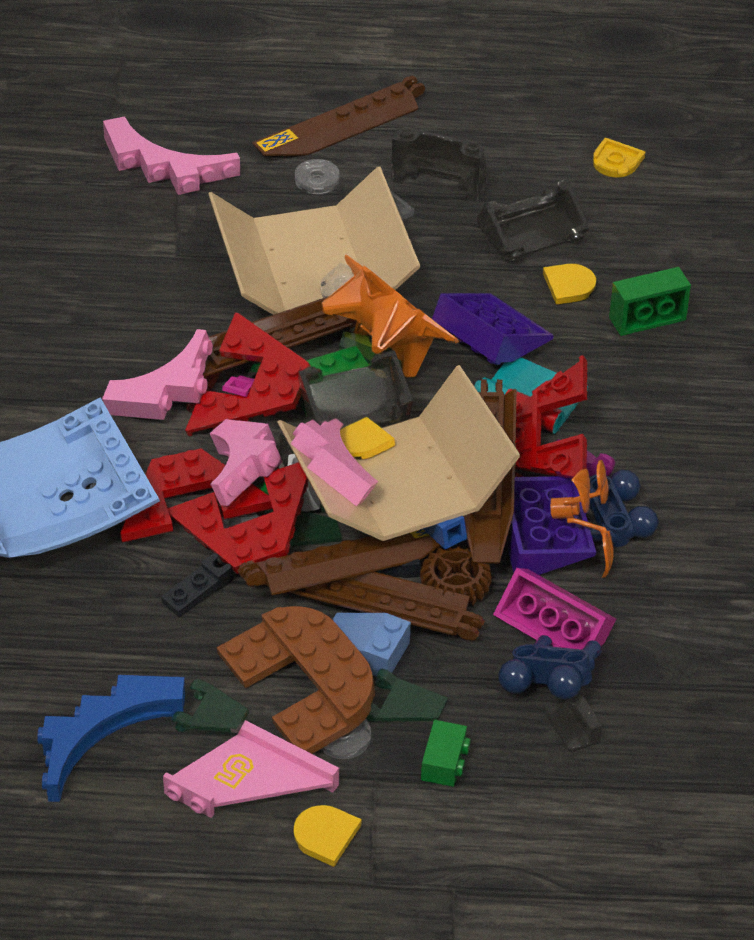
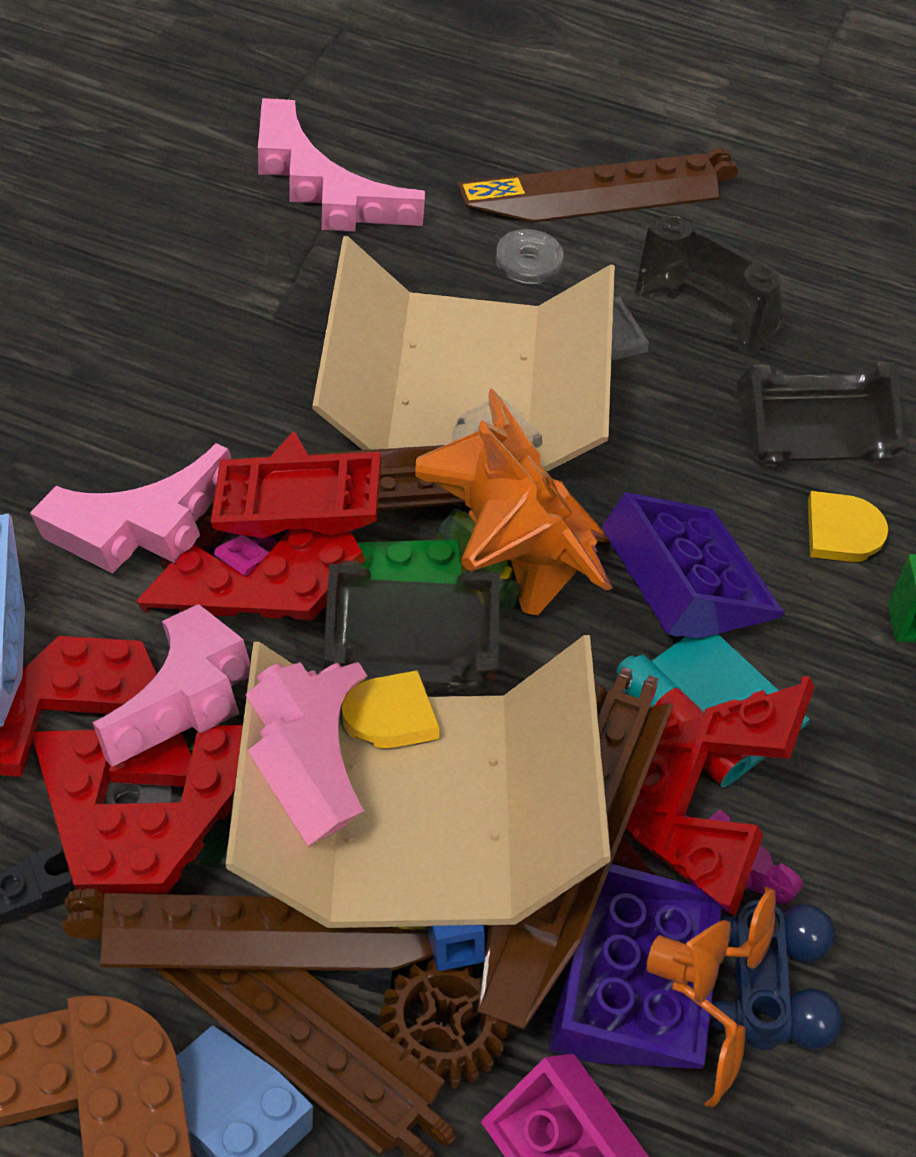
camera: 15 degrees right, 5 degrees up
none -> red slope [211,452,382,538]

